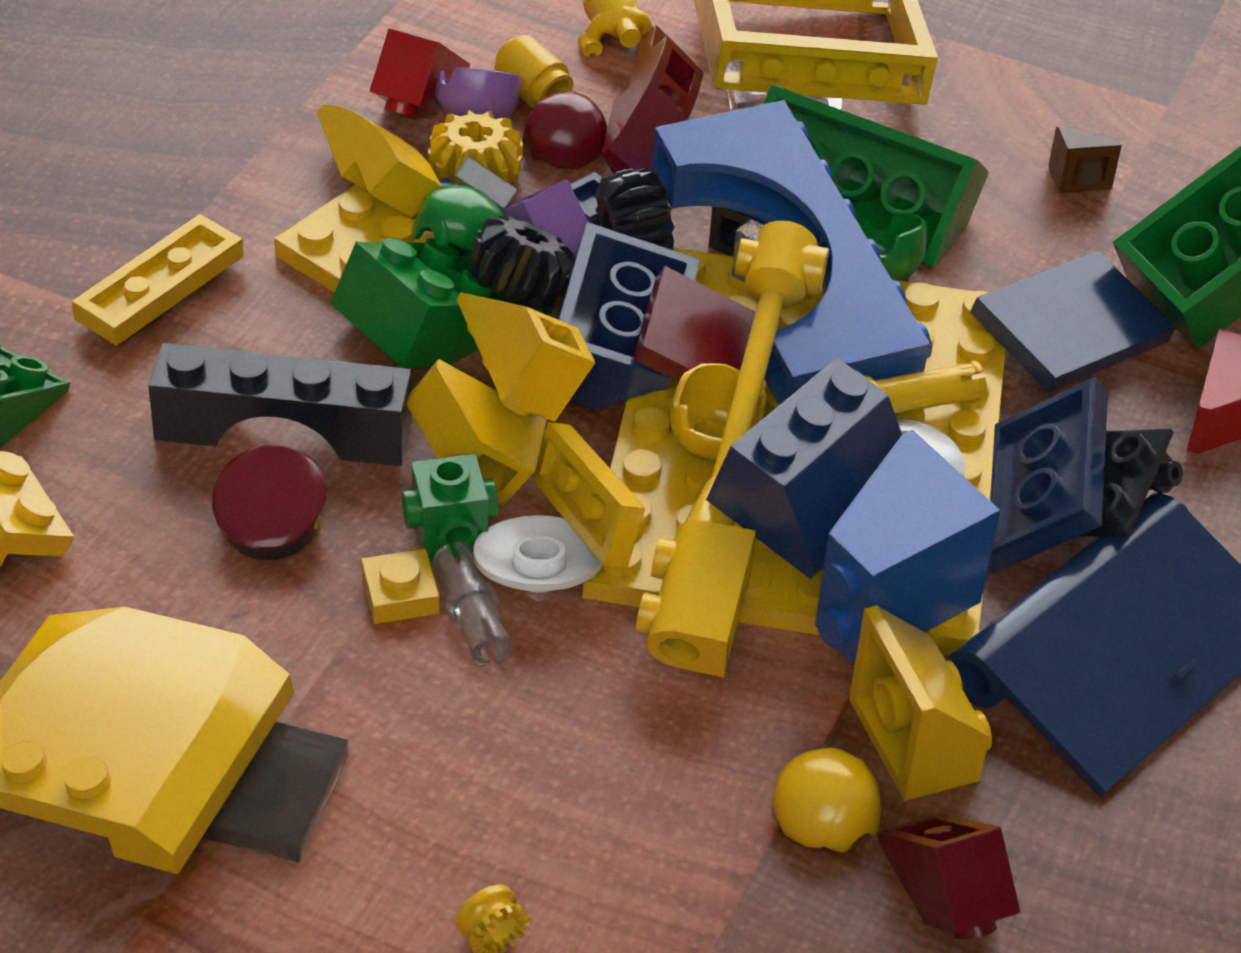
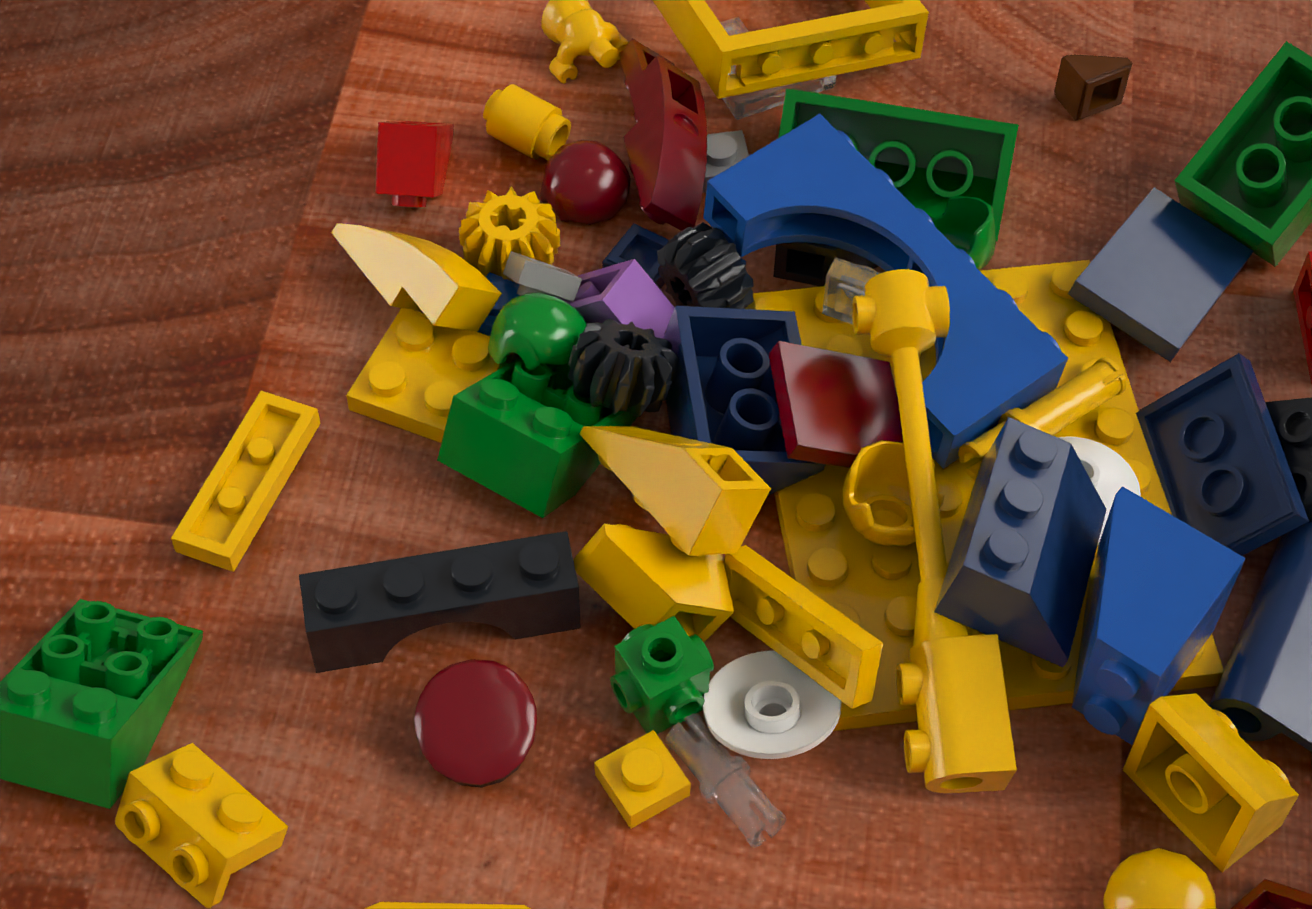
camera: 15 degrees left, 10 degrees up
medium lavender hair [434,67,522,119] -> none

